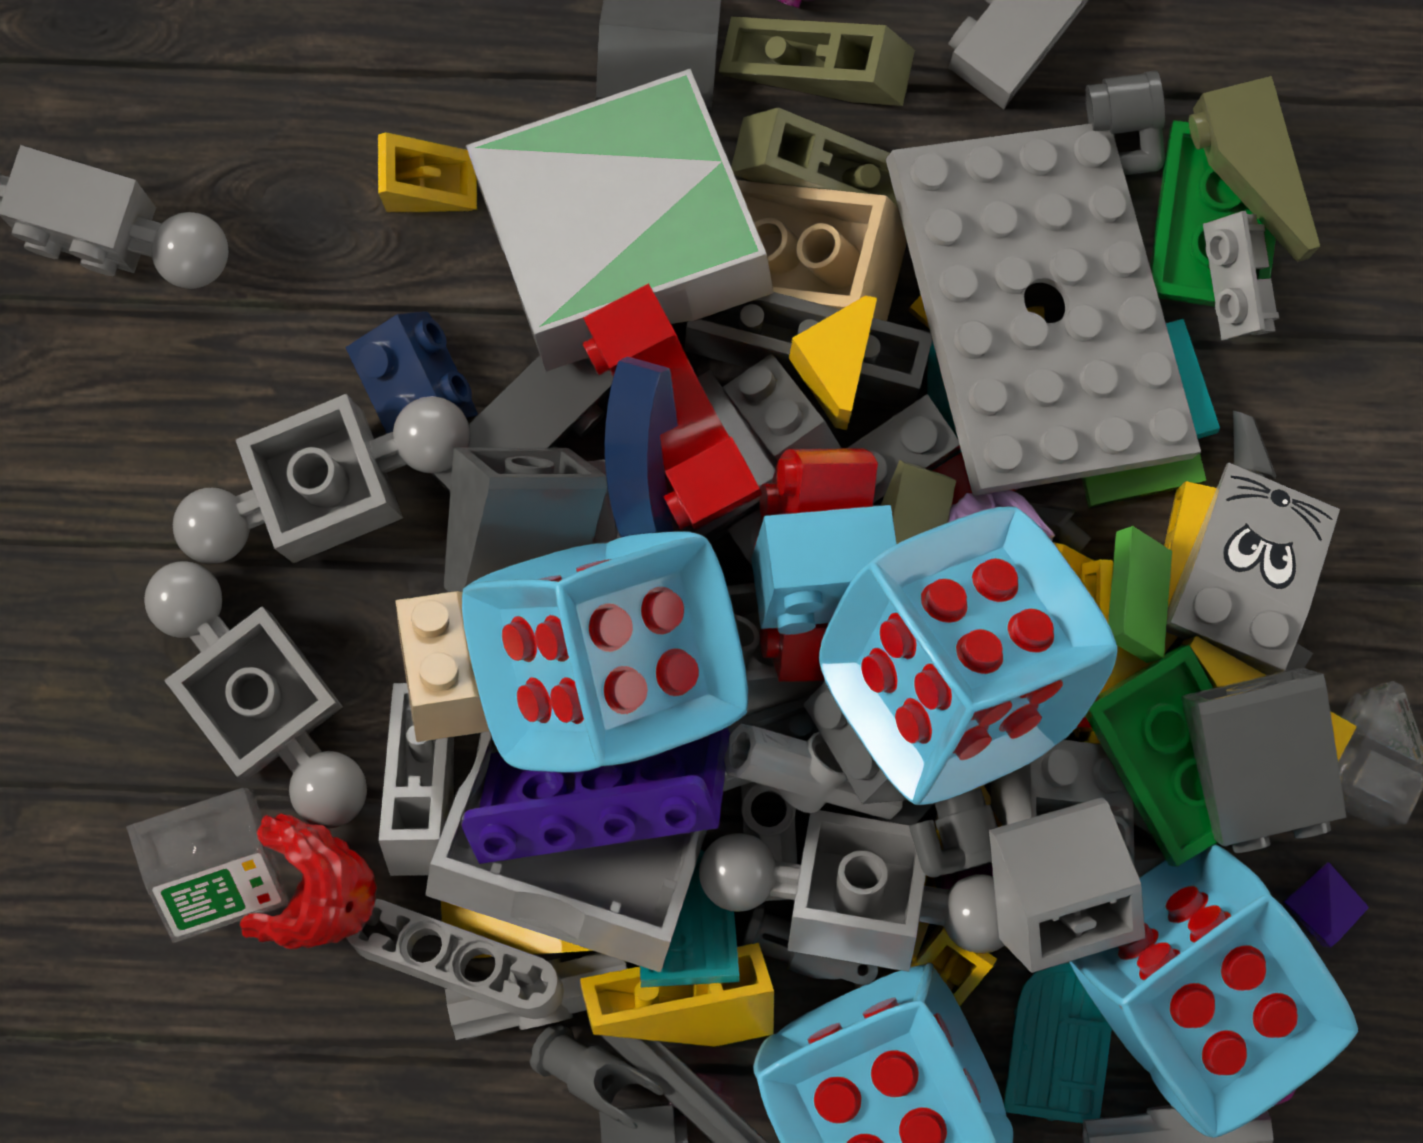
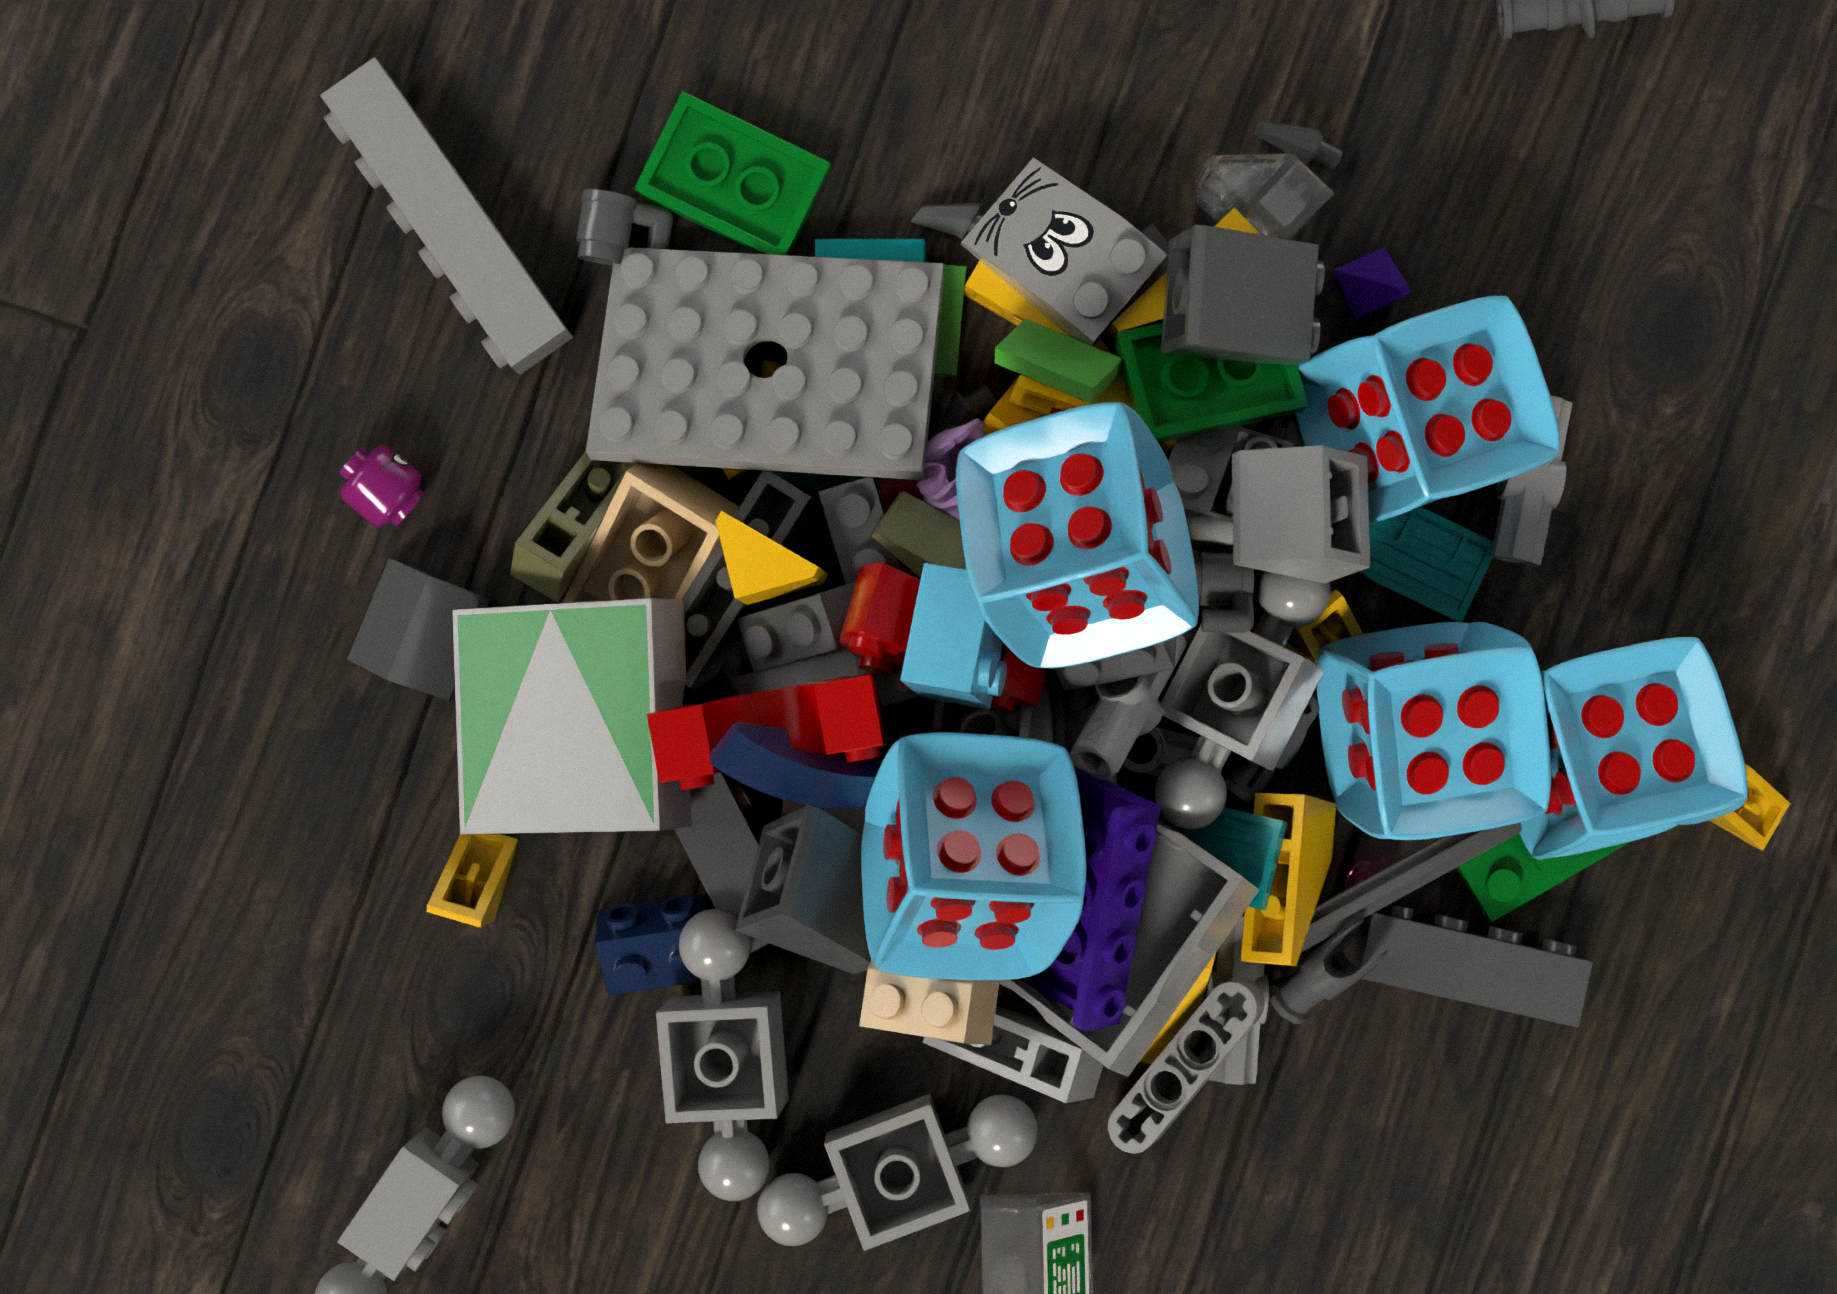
camera: 65 degrees left, 5 degrees up
red hair [240,813,377,950] -> none
olive slope [719,17,915,106] -> none
olive slope [1189,76,1320,262] -> none
light grey hinge [1203,211,1279,340] -> none

